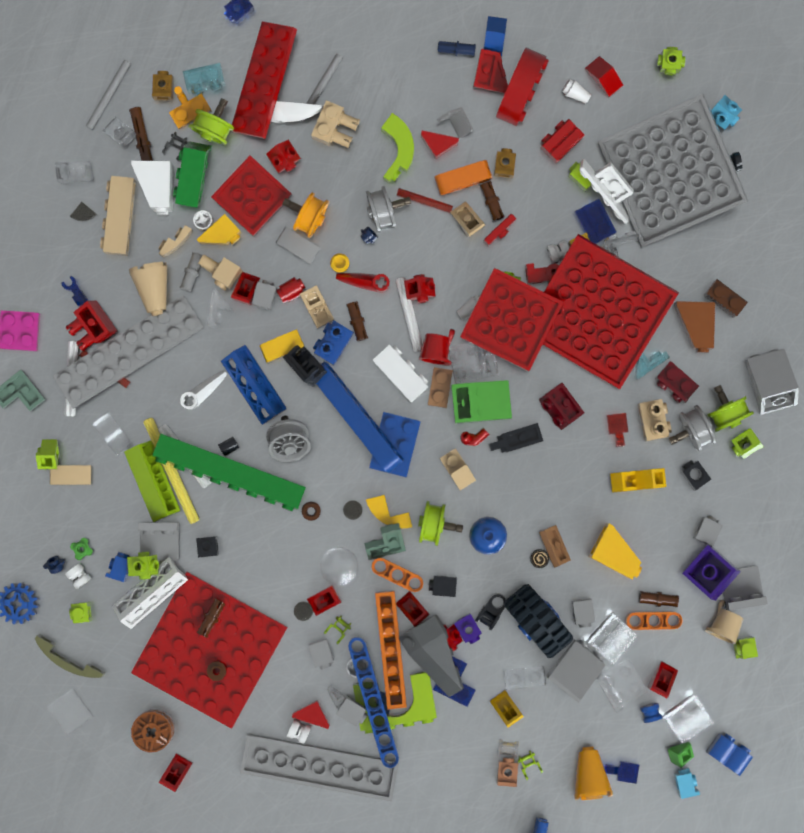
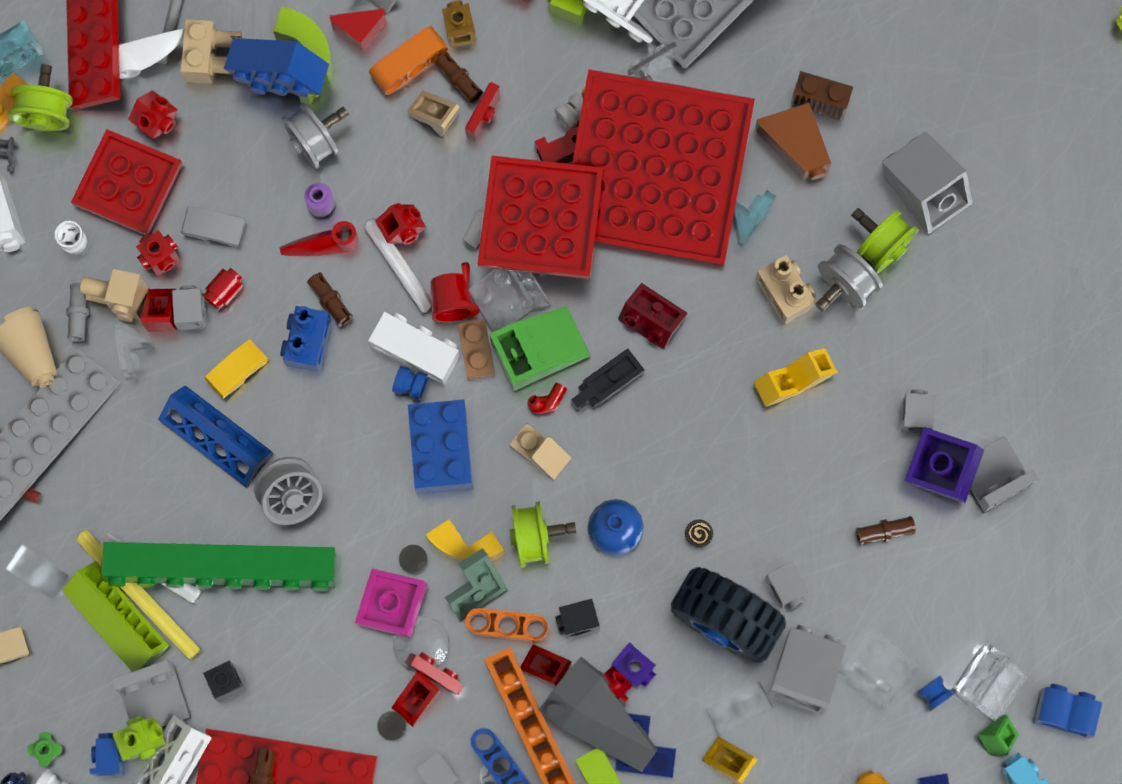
camera: 20 degrees left, 10 degrees down
tan slope [158,225,193,258] -> none
green wedge [173,141,212,208] -> none
white piece [180,370,227,410] -> none
yellow slope [196,214,241,246] -> none
black hinge [218,437,239,456] -> none
light orange wheel [282,192,329,238] -> none
black hinge [283,345,327,387] -> none
tan slope [300,285,334,329] -> none
reddish brown plate [301,502,321,521] -> none
blue beam [316,361,404,473] -> none
lime piece [324,615,351,644] -> none
yellow plate [330,253,349,273] -> none
dark blue plate [360,226,378,244] -> none
clear red bar [397,188,453,213] -> none
black piece [475,593,506,631] -> none
medium nougat plate [539,525,571,568] -> none
clear blue plate [574,199,617,244] -> none
clear brick [586,612,638,665] -> none
yellow slope [588,523,642,580] -> none
clear red plate [607,413,629,447] -> none
orange beam [625,611,683,630] -> none
red slope [647,661,678,699] -> none
dark red bracket [655,361,699,404] -> none
black brick [681,460,711,491] -> none
tan hat [705,600,743,644] -> none
lime brick [731,428,764,459] -> none
lime brick [733,636,758,659] -> none
none -> red brick [136,230,180,276]
none -> blue brick [224,38,329,97]
none -> medium lavender brick [304,183,335,217]
none -> dark pink plate [355,568,427,638]
none -> blue wheel [392,365,428,401]
none -> plate [404,652,464,695]

